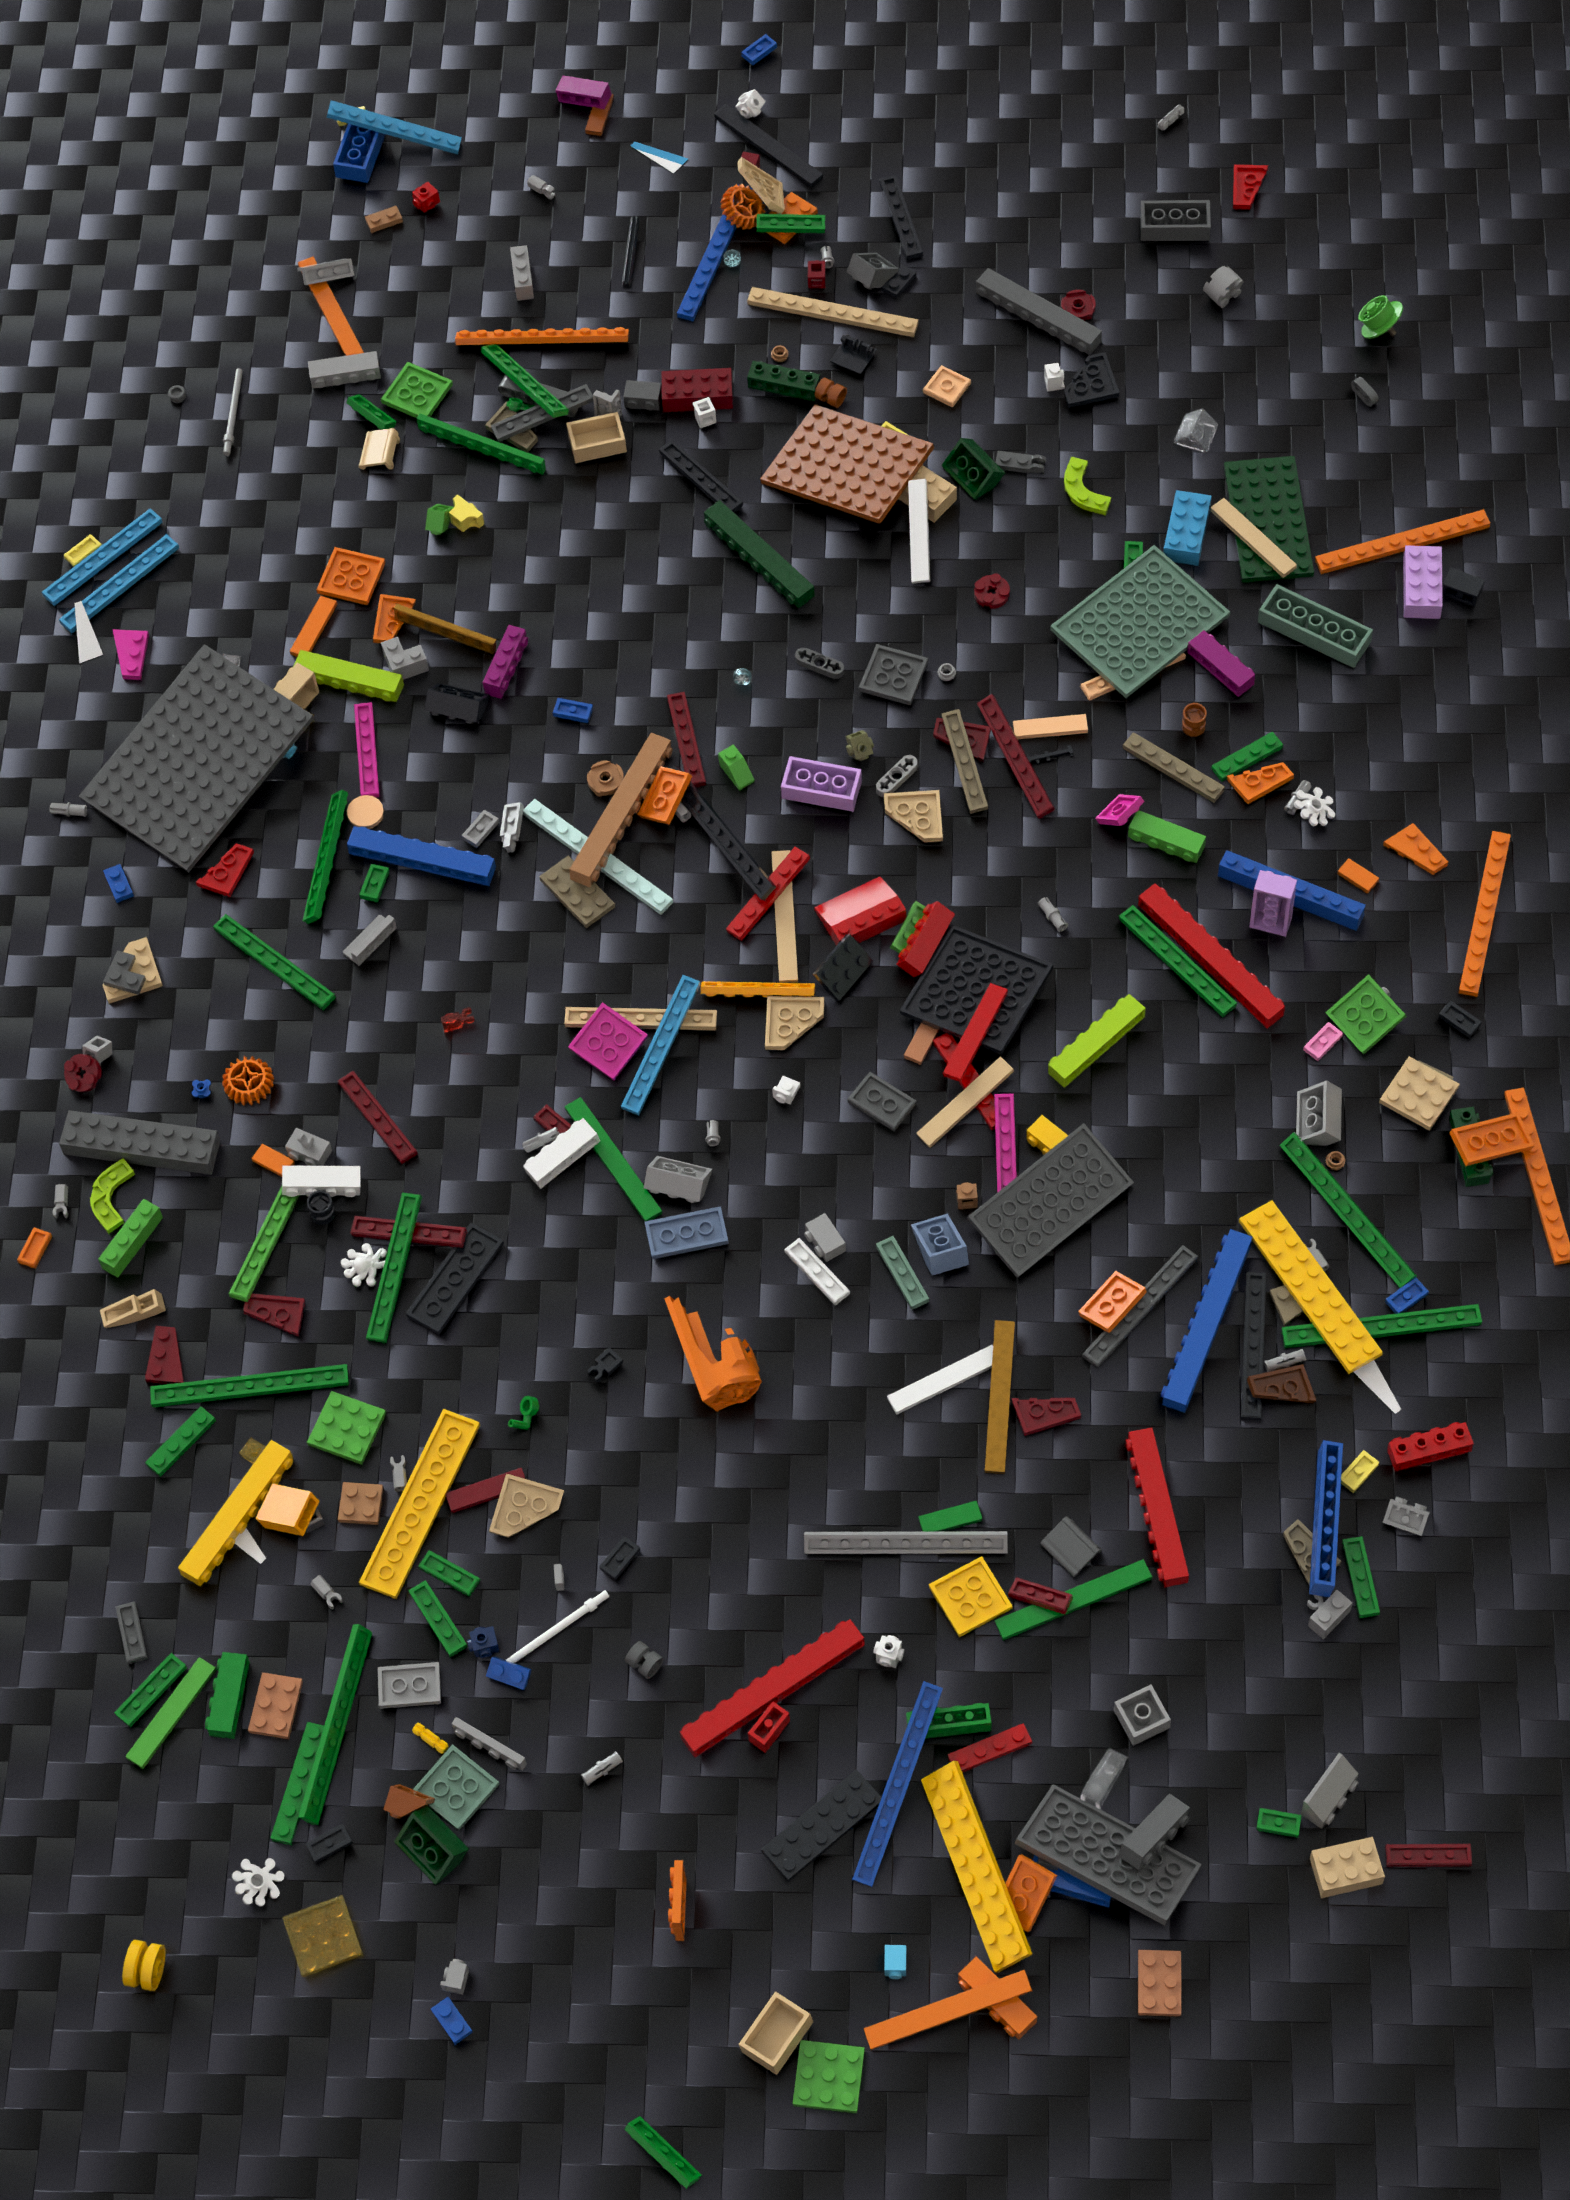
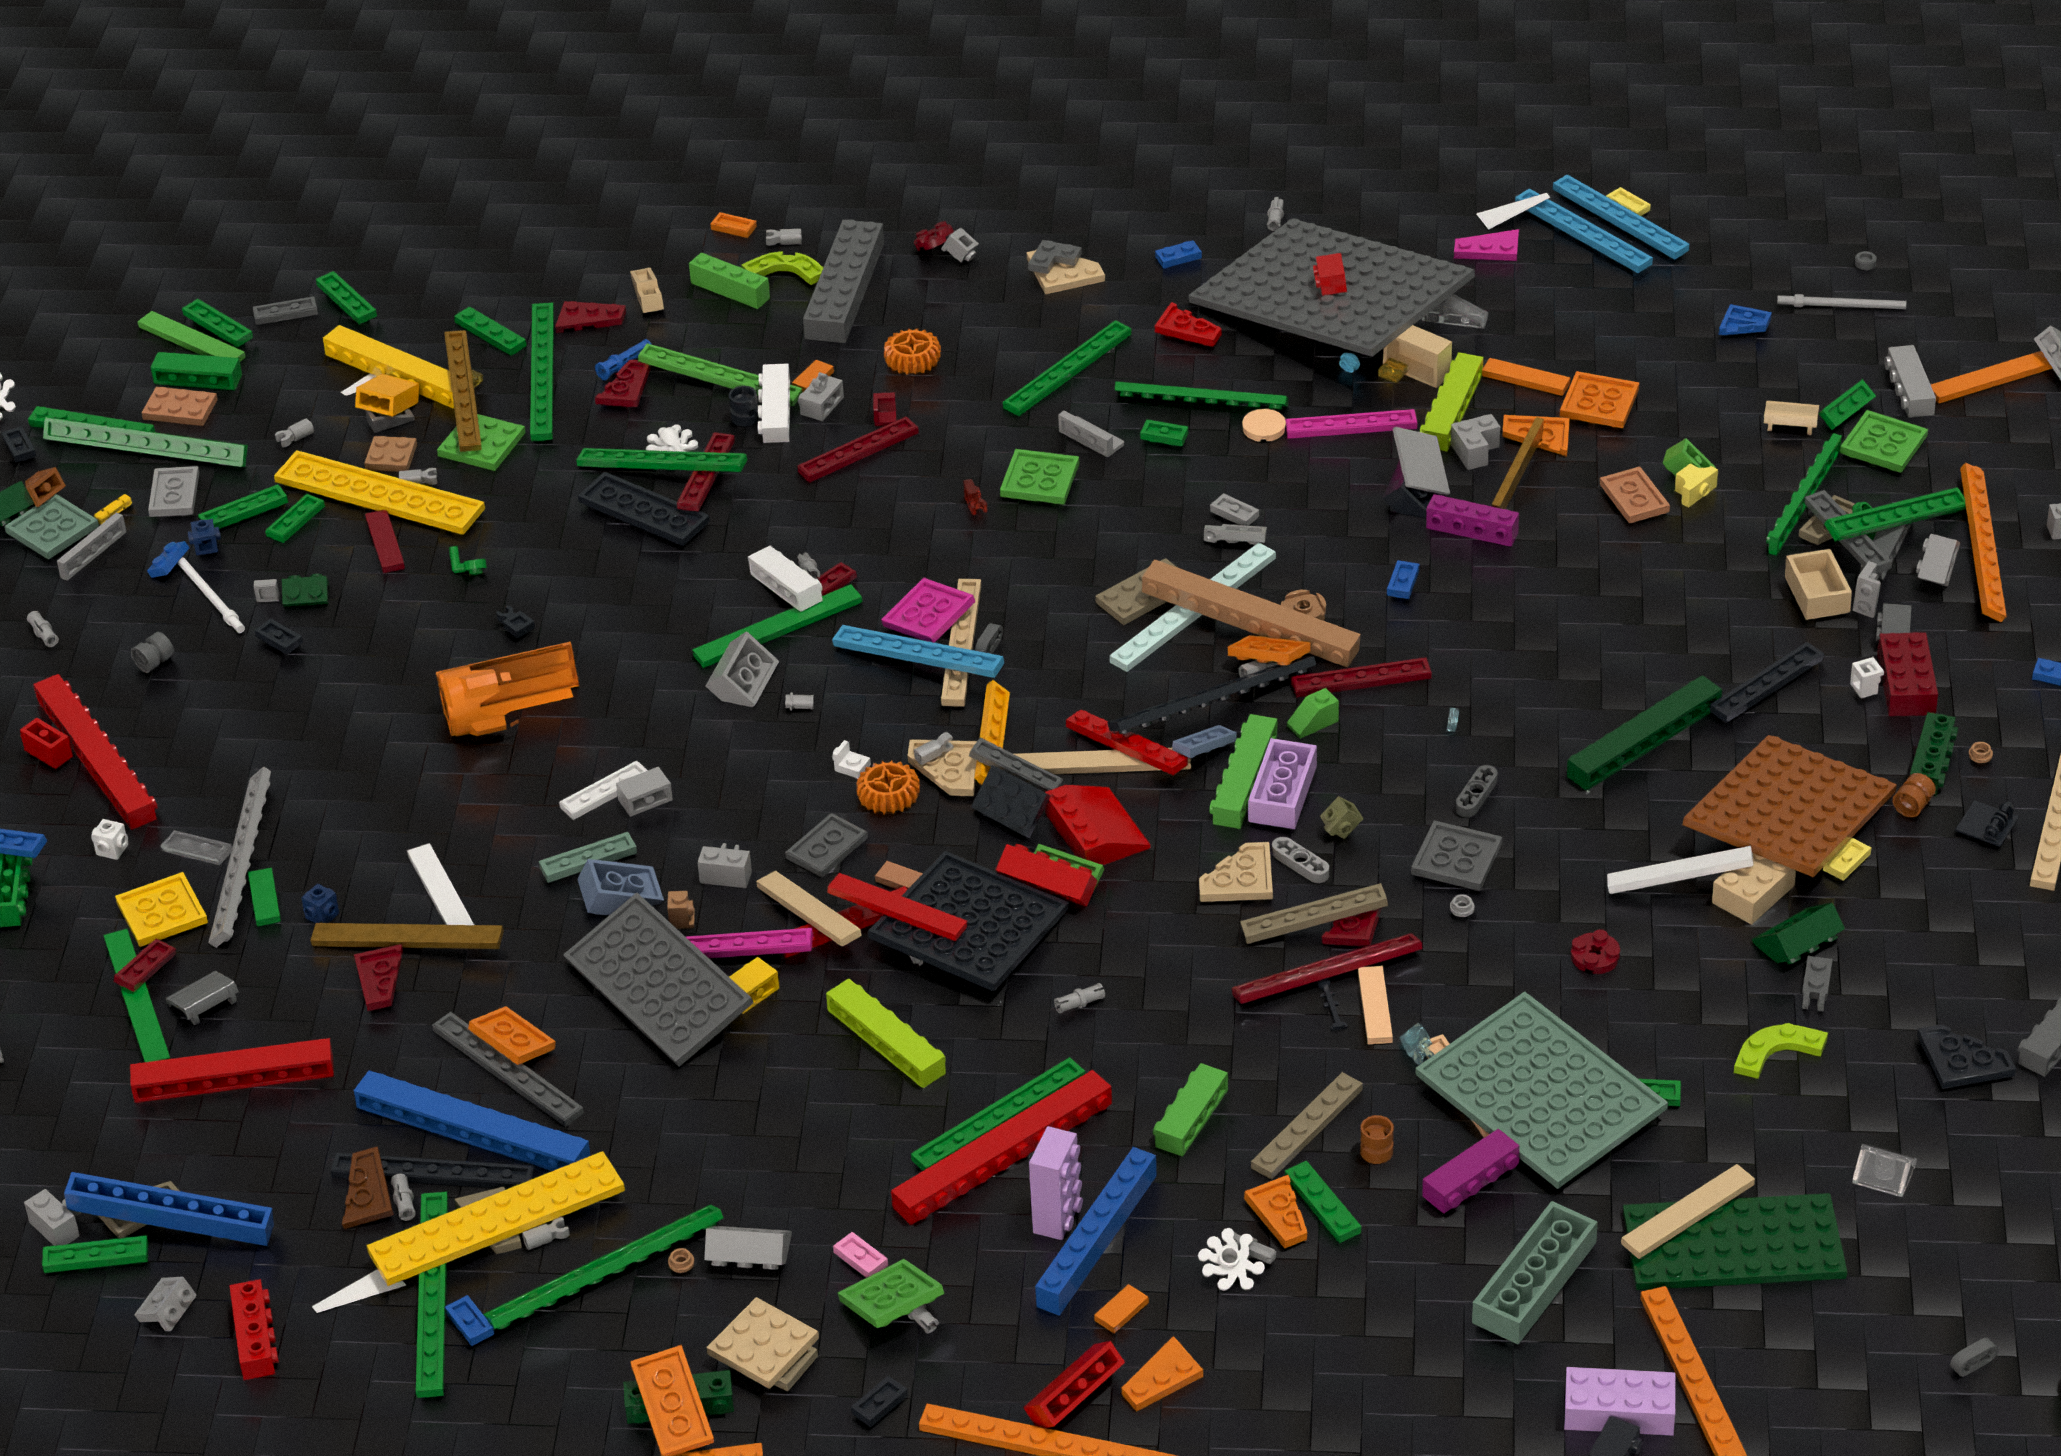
camera: 90 degrees right, 20 degrees down
blue plate [192,1079,211,1098] -> none
blue brick [347,826,496,886] -> none
tan plate [489,1474,564,1538] -> none
sand blue plate [645,1206,729,1259] -> none
light nougat tile [923,365,971,408] -> none
white brick [1044,363,1065,392] -> none
dark pink plate [1095,794,1144,826] -> none
dark azure brick [1163,490,1211,566] -> none
light yellow plate [1341,1450,1379,1493] -> none
none -> clear tile [161,830,233,865]
none -> dark green bracket [282,574,329,607]
none -> dark blue brick [301,884,339,923]
none -> green plate [316,271,377,324]
none -> pearl gold tile [445,330,482,452]
none -> blue pin [595,339,652,380]
none -> light grey brick [697,843,752,888]
none -> orange gear [856,760,920,815]
none -> dark red panel [873,392,896,426]
none -> light grey bar [914,732,954,765]
none -> dark grey tile [969,737,1063,792]
none -> dark grey beam [975,623,1003,654]
none -> bright green plate [1000,449,1079,504]
none -> red brick [1023,1341,1125,1428]
none -> sand blue plate [1172,725,1237,758]
none -> bright green brick [1209,714,1277,829]
none -> red brick [1313,253,1347,296]
none -> light grey piece [1393,427,1450,496]
none -> clear light blue plate [1399,1023,1435,1065]
none -> nougat plate [1600,467,1670,523]
none -> blue wing [1719,304,1772,335]
none -> light grey brick [1916,534,1960,587]

